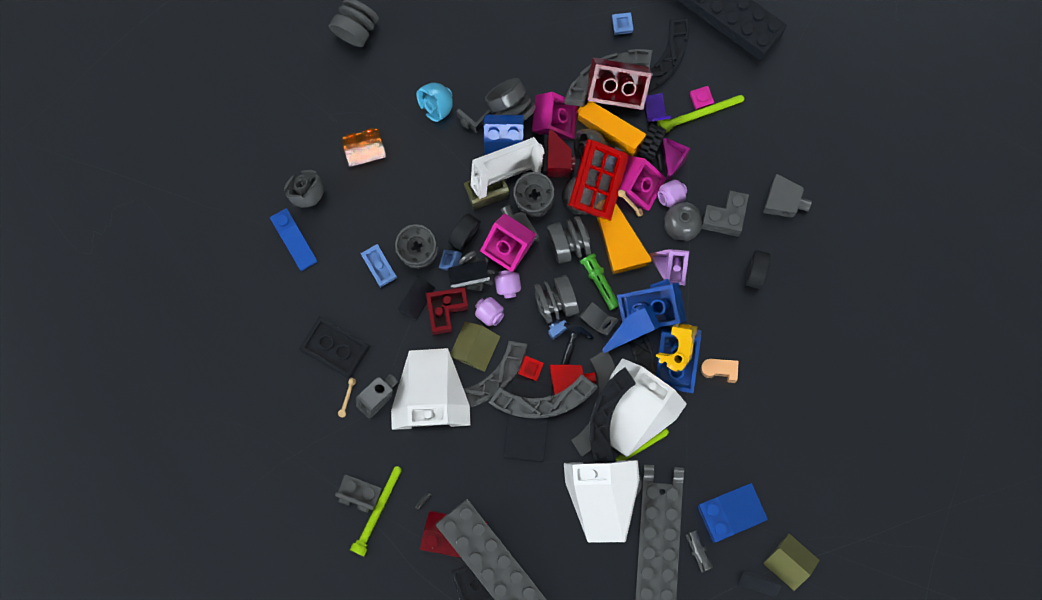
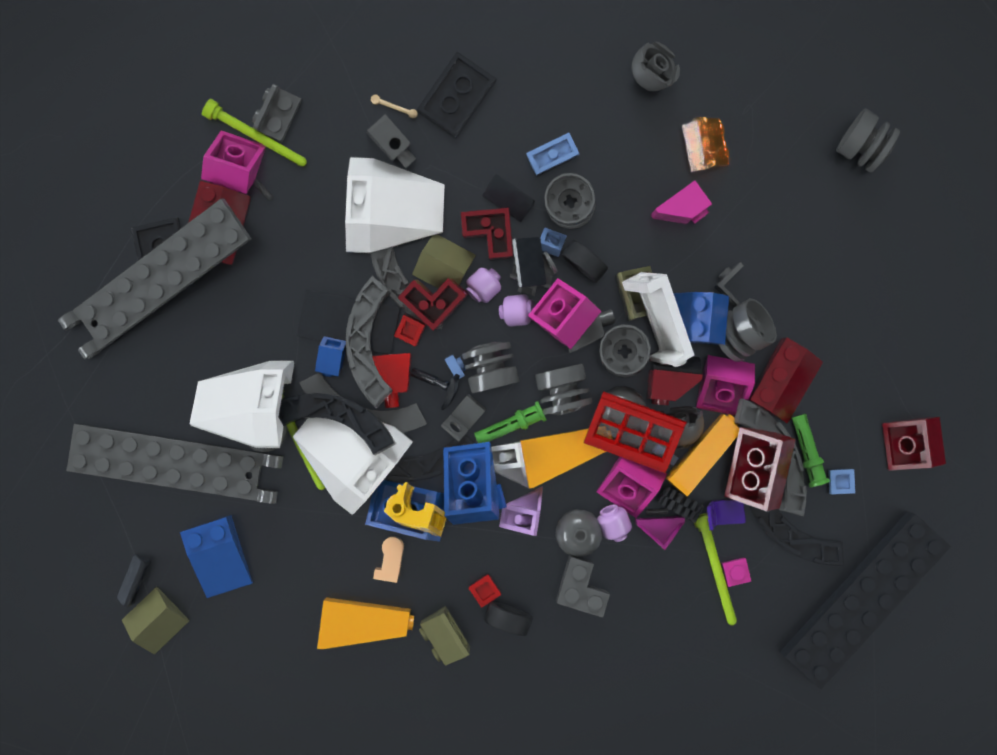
camera: 90 degrees right, 10 degrees up
blue slope [270,208,318,271] -> none
medium azure cylinder [416,82,453,122] -> none
blue slope [602,305,661,353] -> none
tan hinge [618,190,643,217] -> none
dark grey pin [685,530,713,573] -> none
dark grey torso [763,174,812,217] -> none
none -> dark pink slope [201,130,266,194]
none -> blue brick [315,336,346,377]
none -> light orange slope [317,597,415,649]
none -> dark red brick [398,278,469,331]
none -> olive slope [419,606,470,666]
none -> red plate [468,574,501,608]
none -> white slope [491,442,528,488]
none -> dark pink slope [651,181,712,224]
none -> dark red slope [749,337,823,424]
none -> bright green pin [792,414,830,488]

